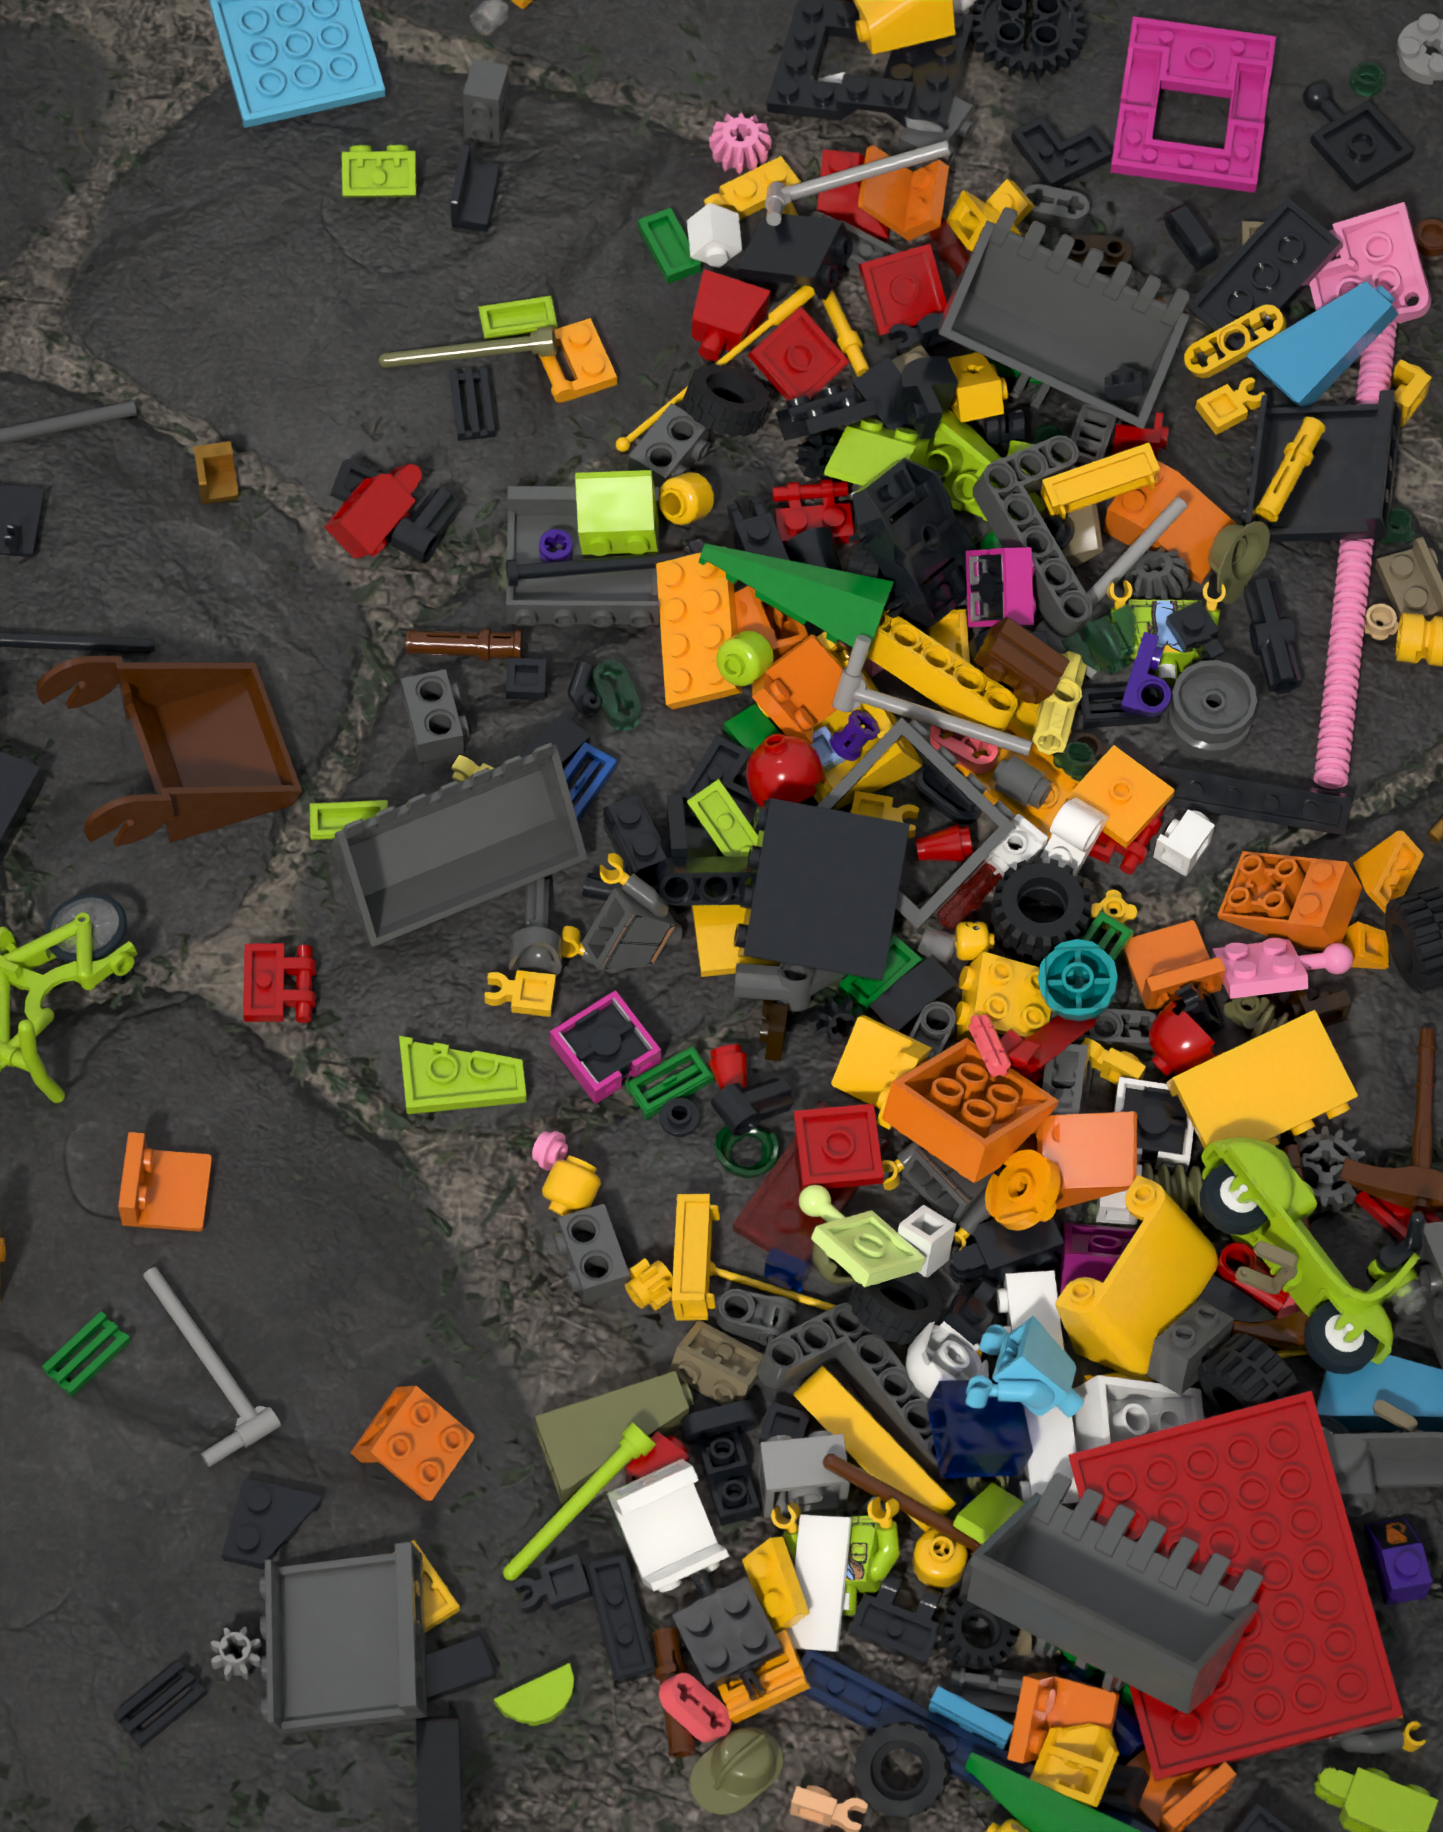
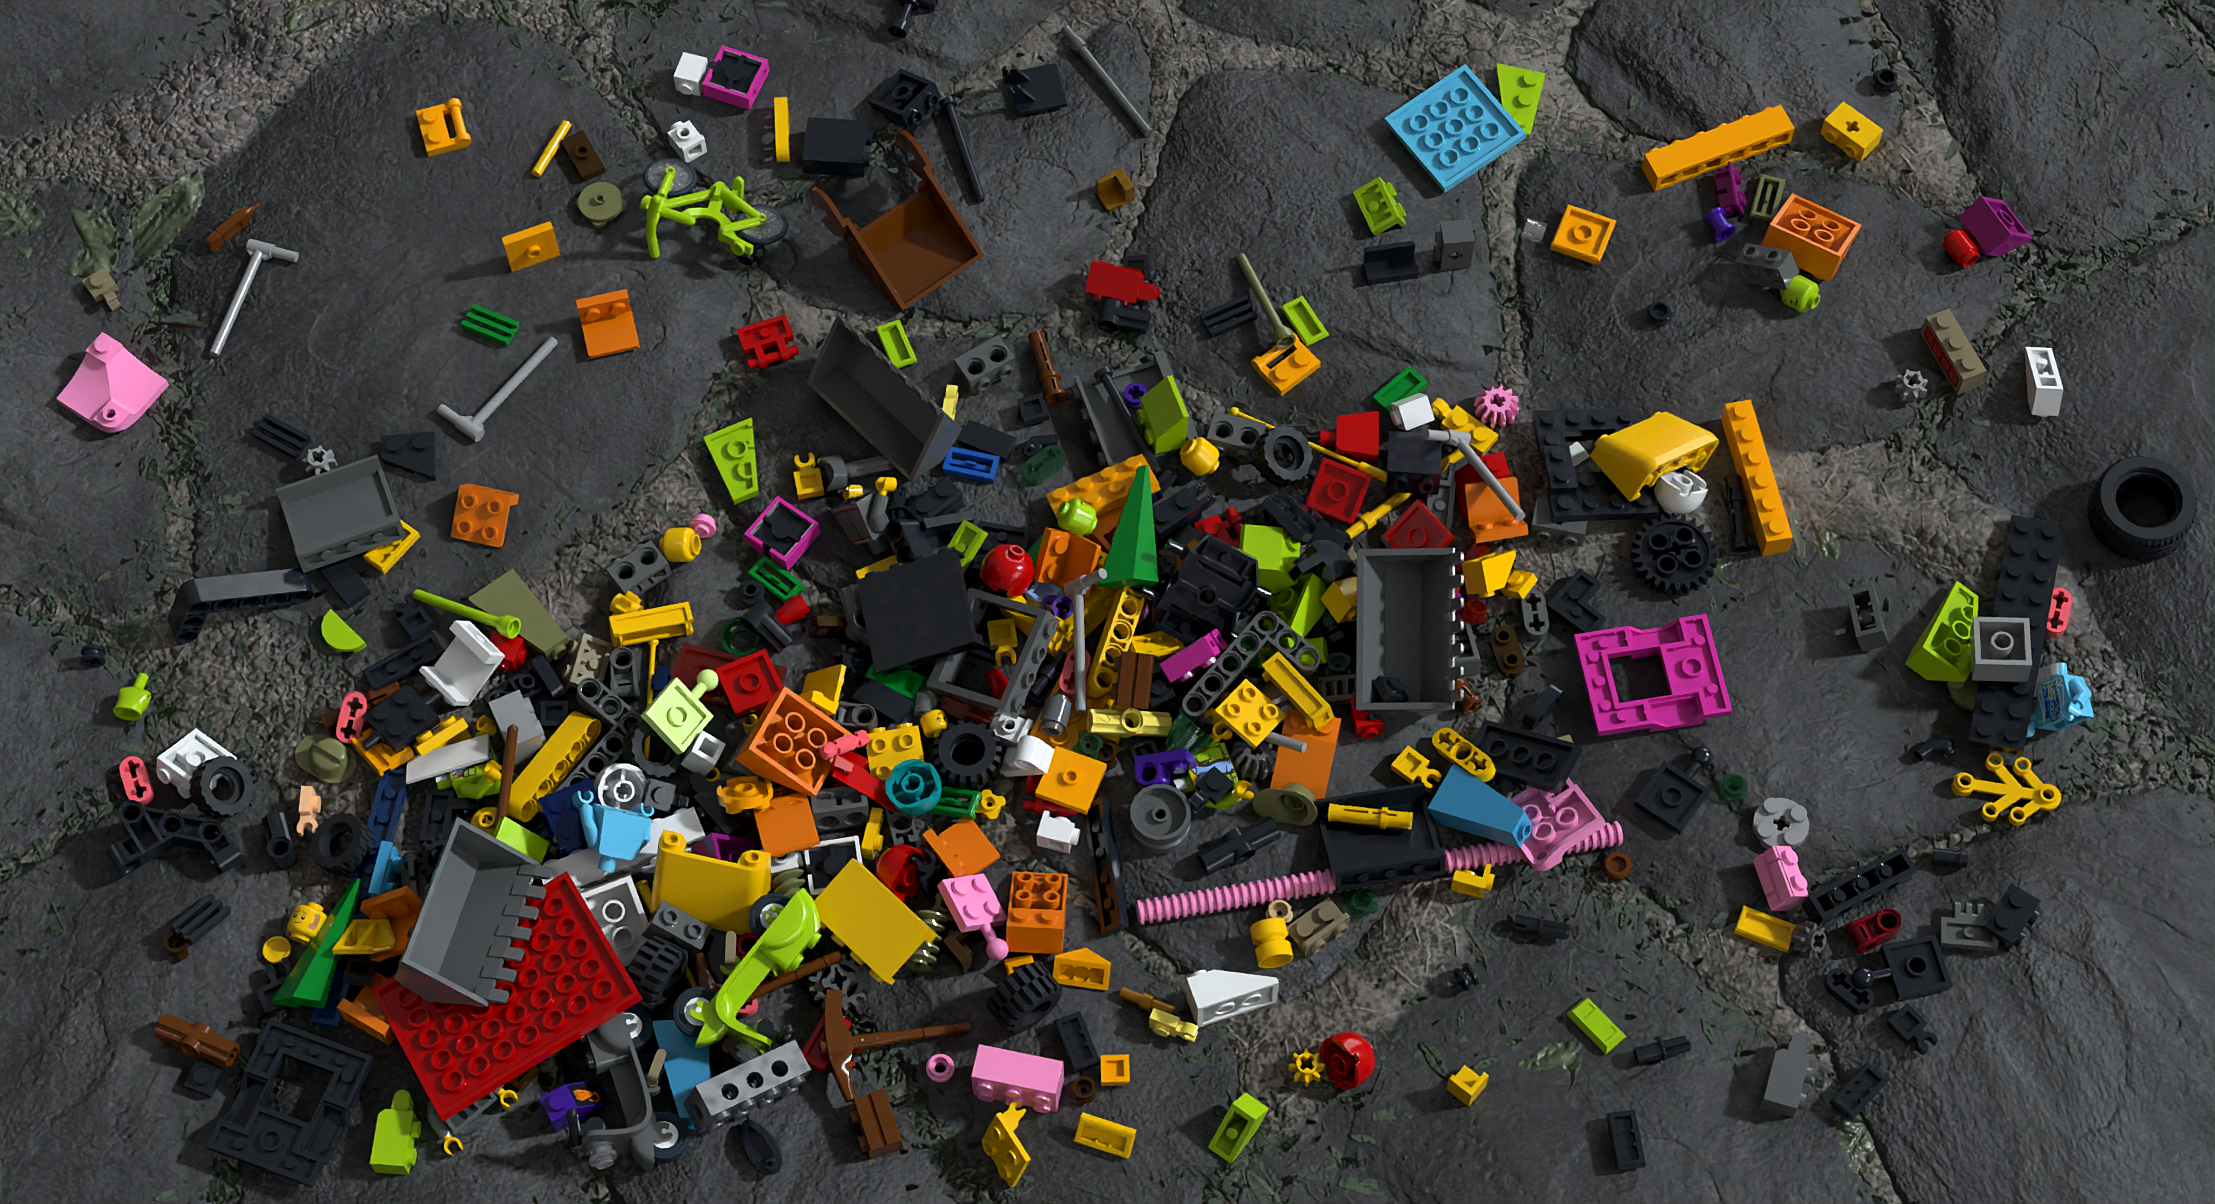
camera: 75 degrees right, 0 degrees up
none -> yellow plate [1204,679,1287,749]

